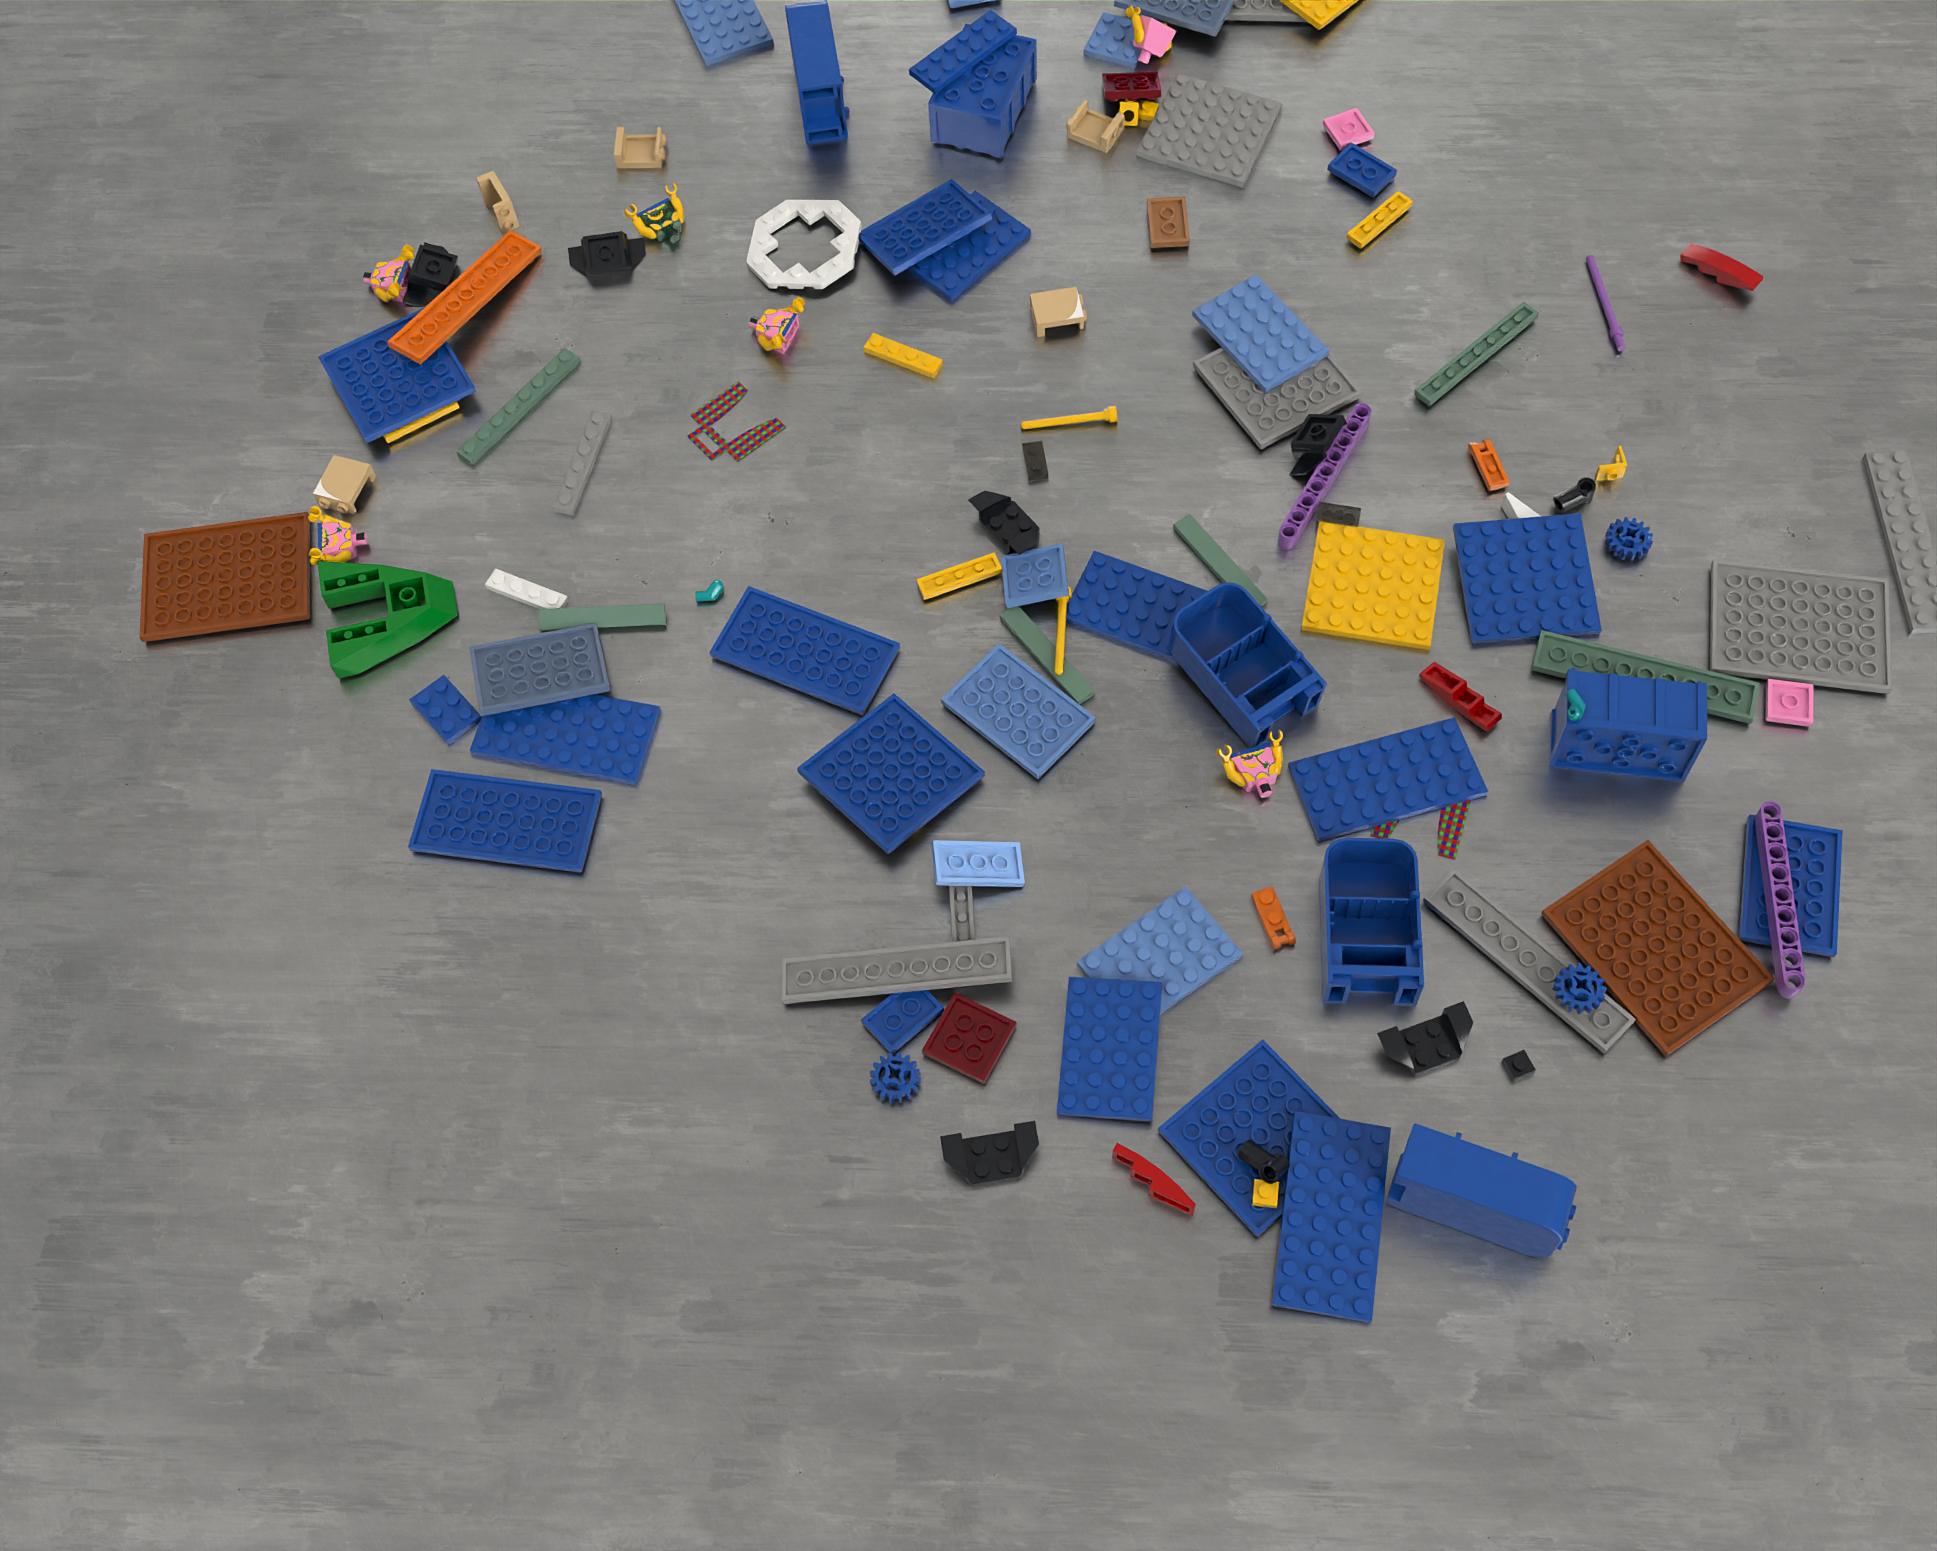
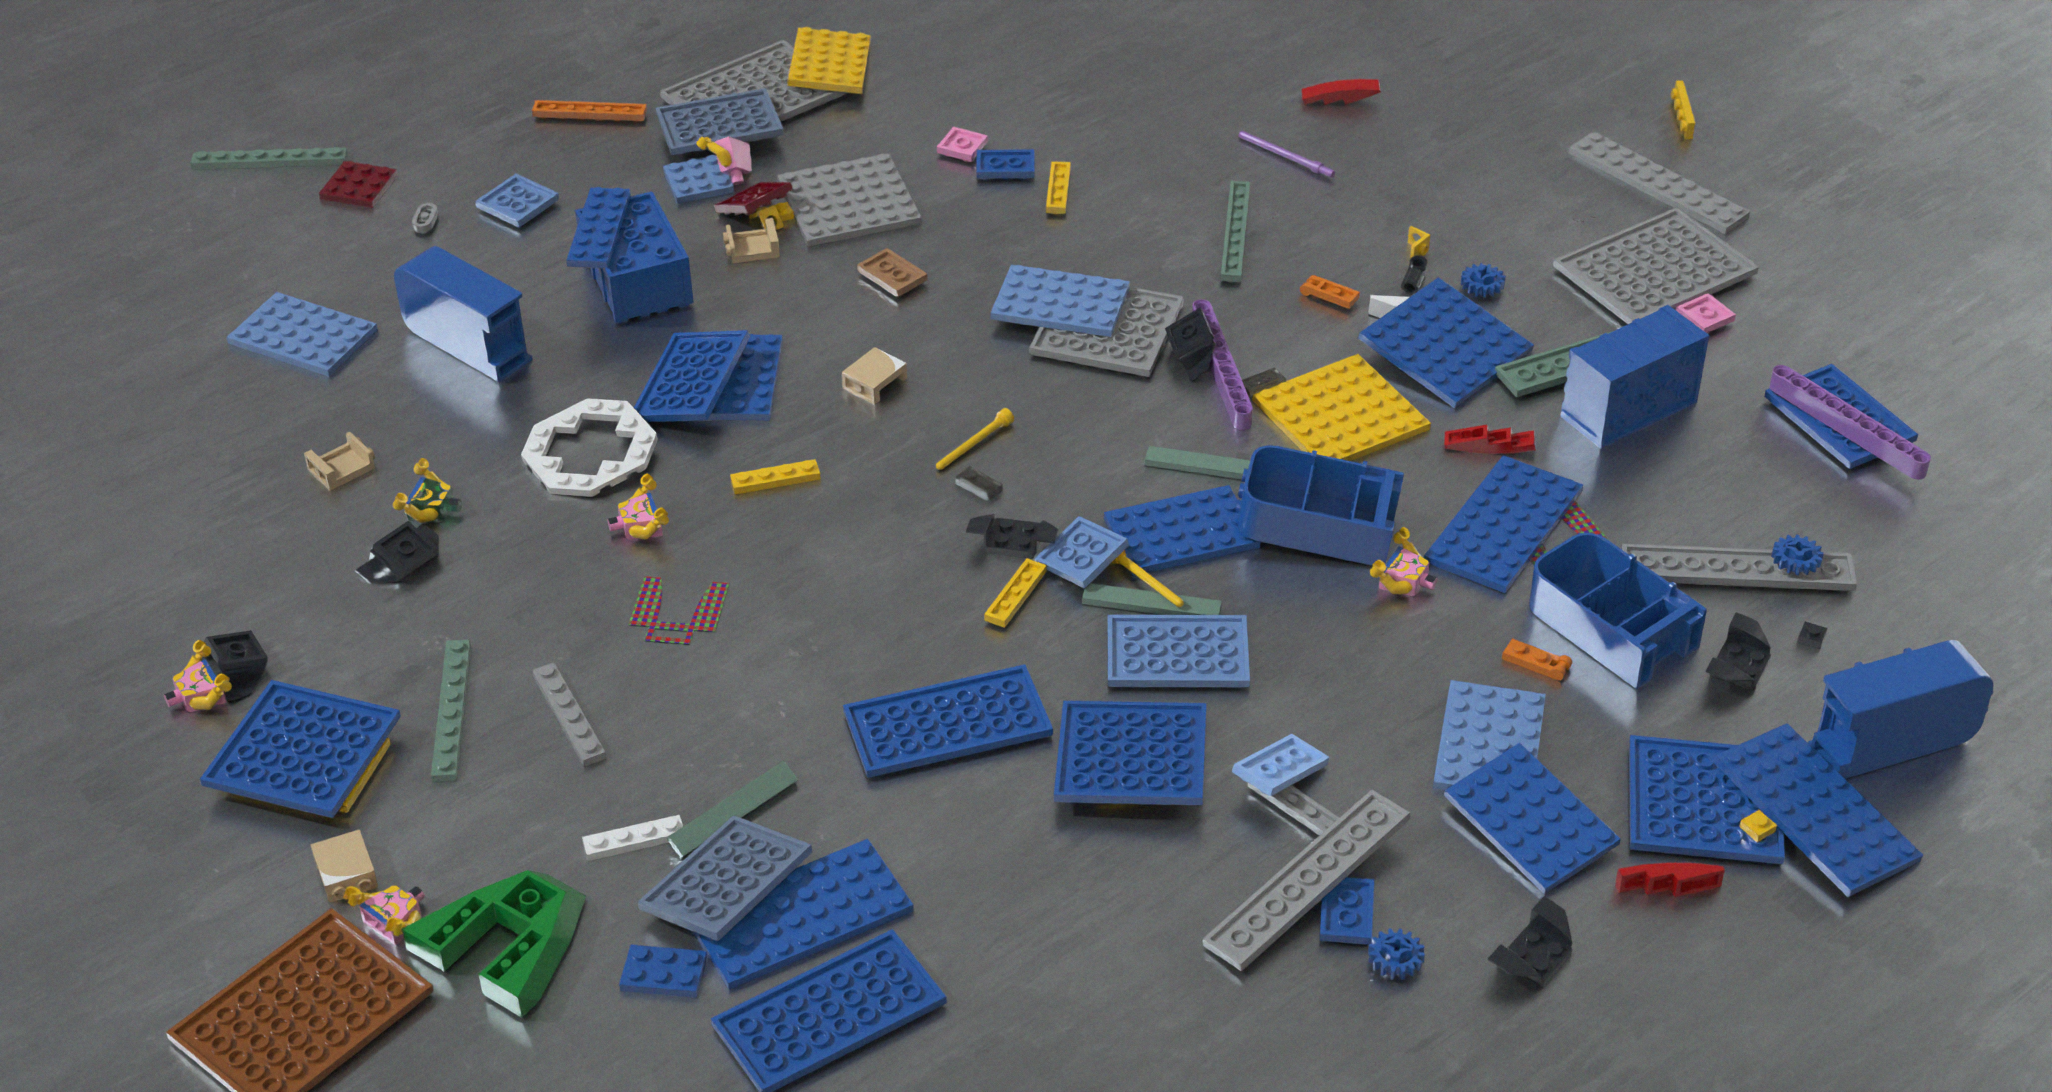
camera: 45 degrees left, 20 degrees down
orange plate [388,230,541,365] -> none
tan panel [476,171,520,233] -> none
teal arm [695,580,724,602] -> none
dark red plate [922,992,1017,1084] -> none
black piece [1238,1140,1290,1184] -> none
dark orange plate [1541,840,1775,1057] -> none
teal arm [1565,689,1586,721] -> none

